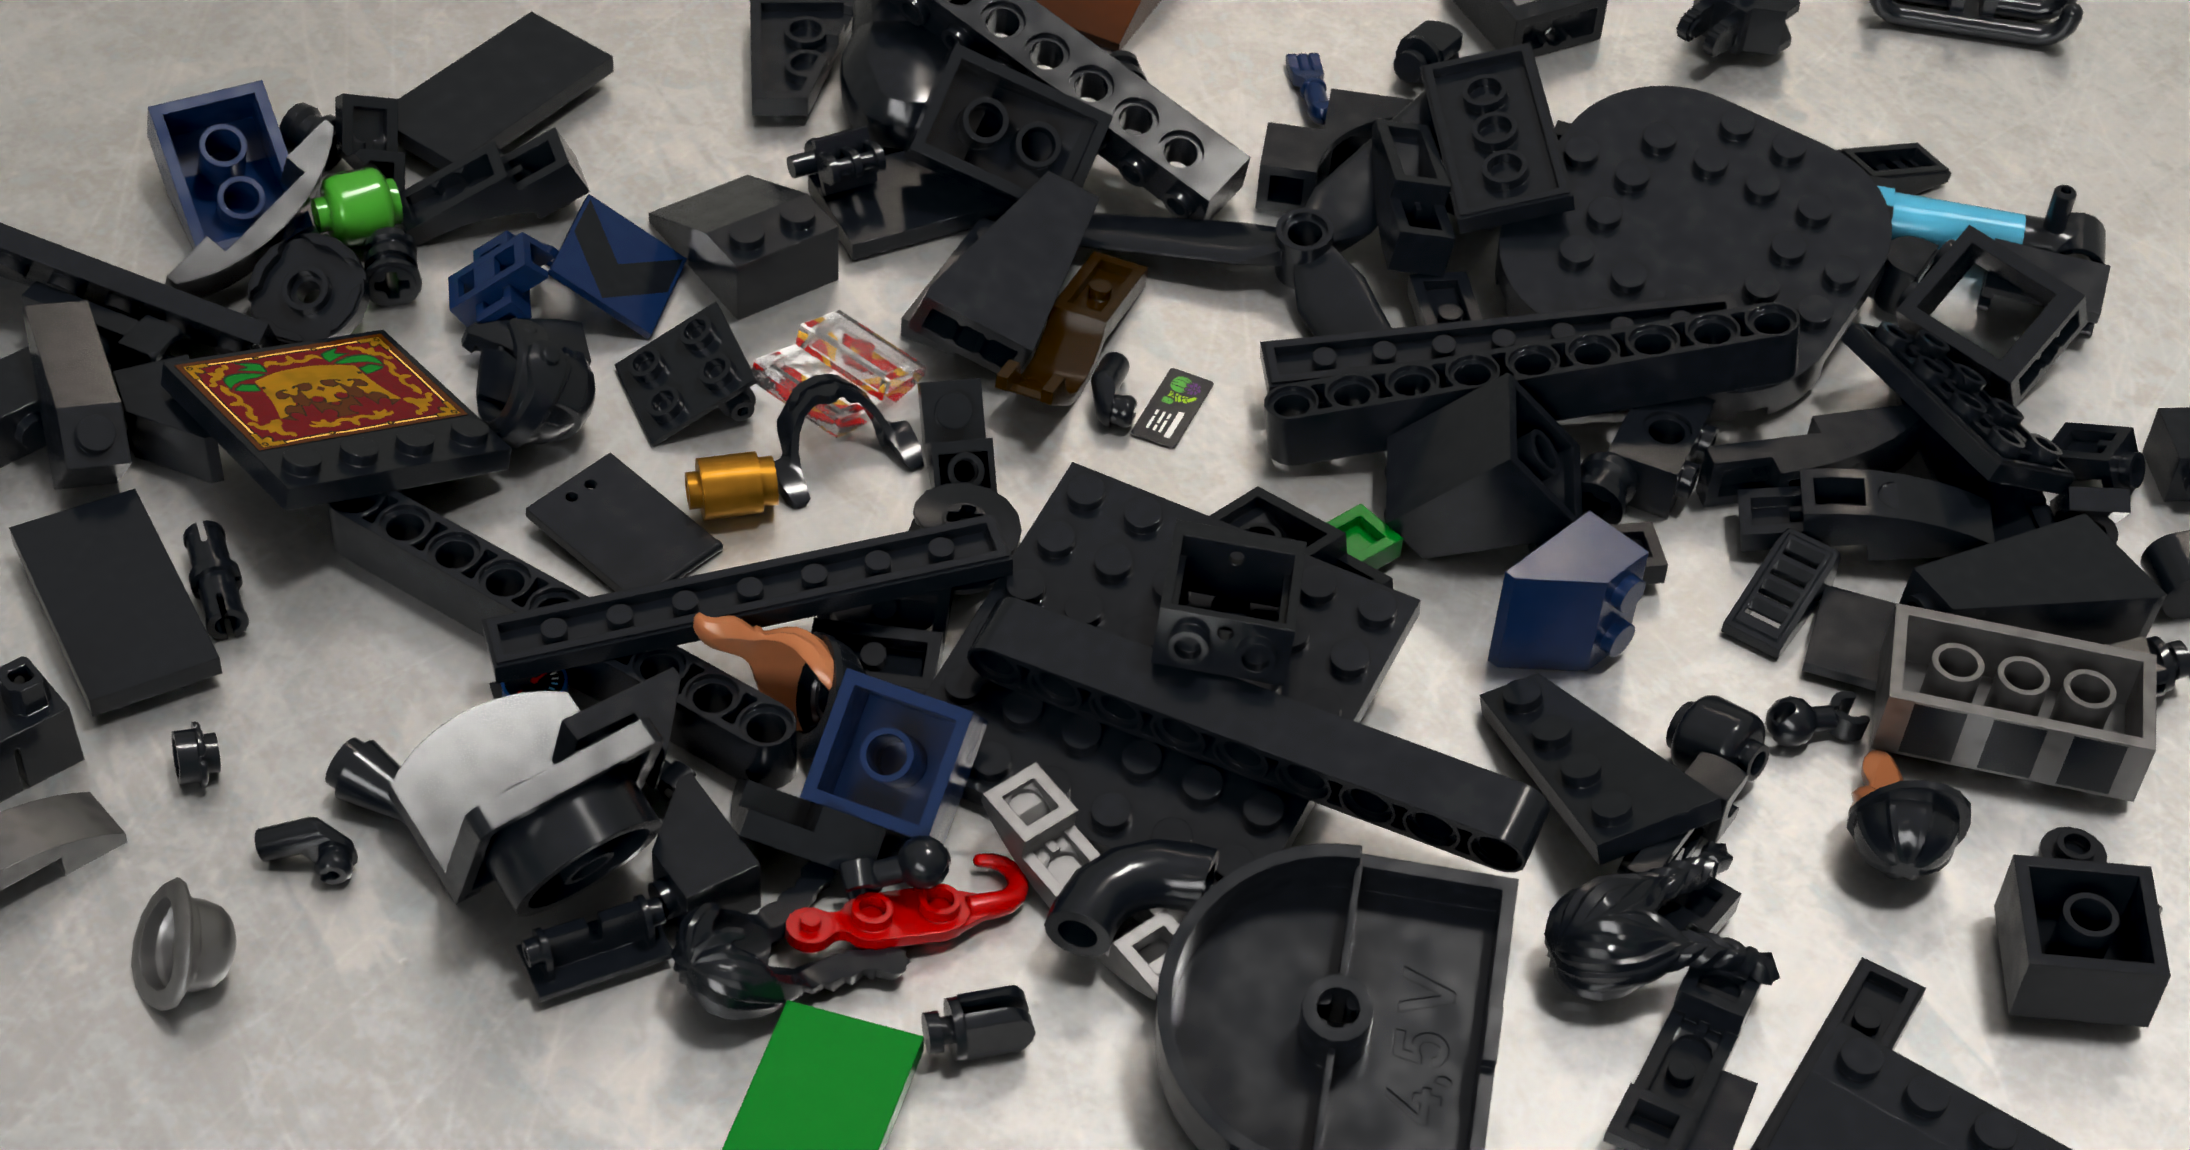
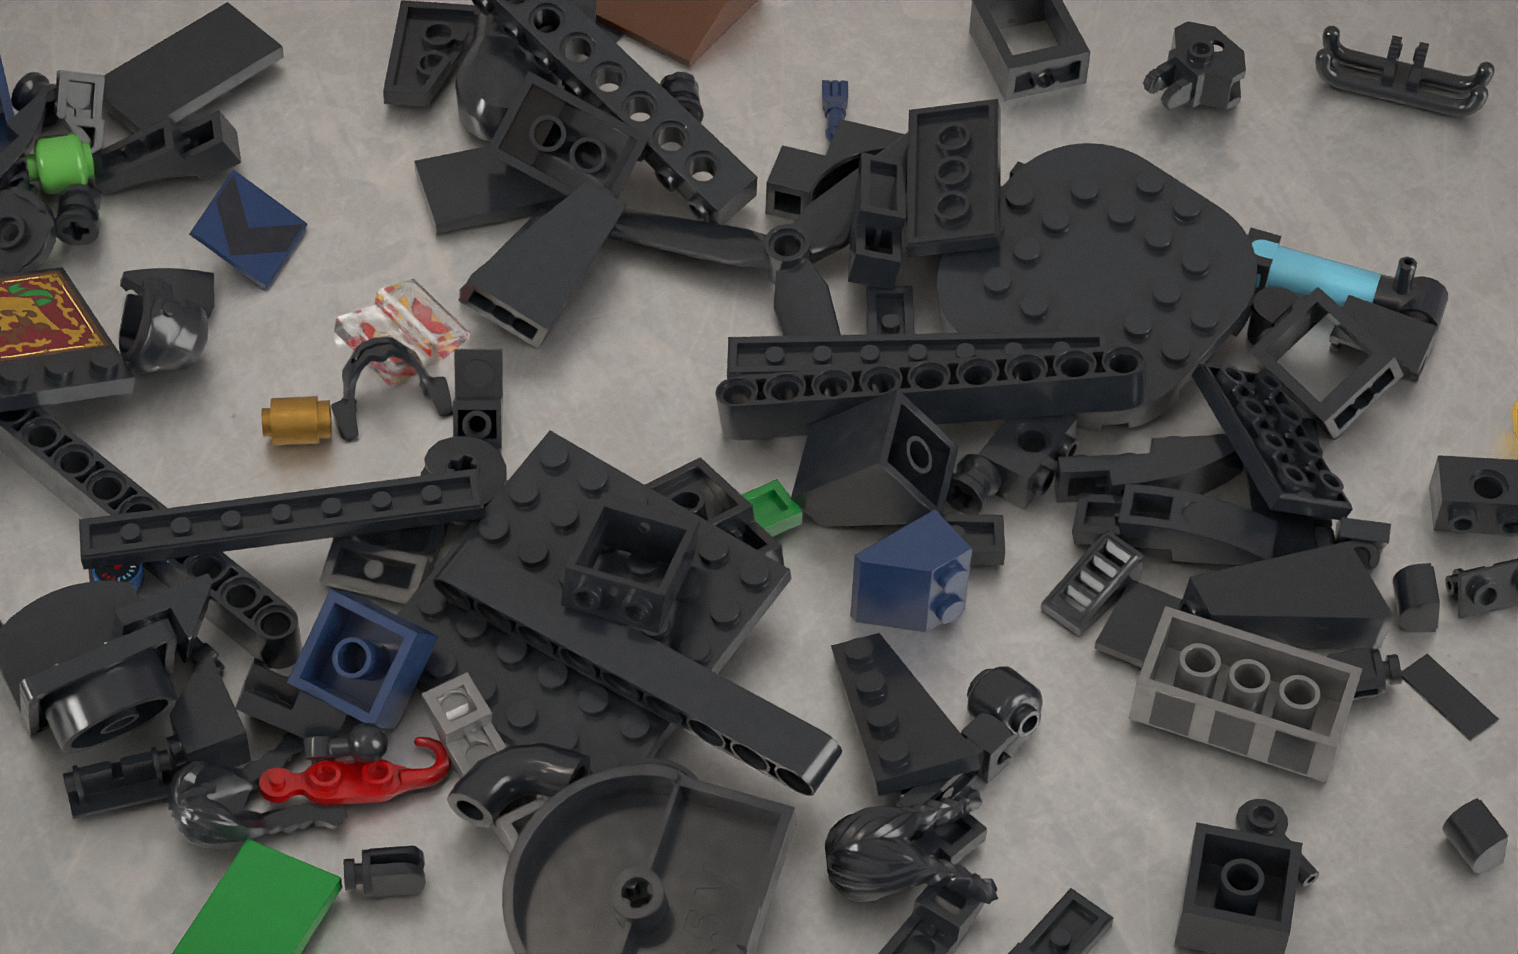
camera: 10 degrees right, 5 degrees up
dark blue piece [448,230,559,327] -> none
black container [526,452,723,592] -> none
black hinge [615,301,758,447] -> none
black slope [649,175,839,320] -> none
nougat piece [693,612,867,760] -> none
black arm [787,125,886,196] -> none
dark brown piece [995,251,1148,406] -> none
black arm [1091,352,1137,428] -> none
black sticker [1131,368,1214,448] -> none
black arm [1394,20,1462,84] -> none
black arm [1765,691,1870,748] -> none
black slope [1837,143,1952,195] -> none
black piece [1847,750,1971,881] -> none
black bracket [2052,422,2146,495] -> none

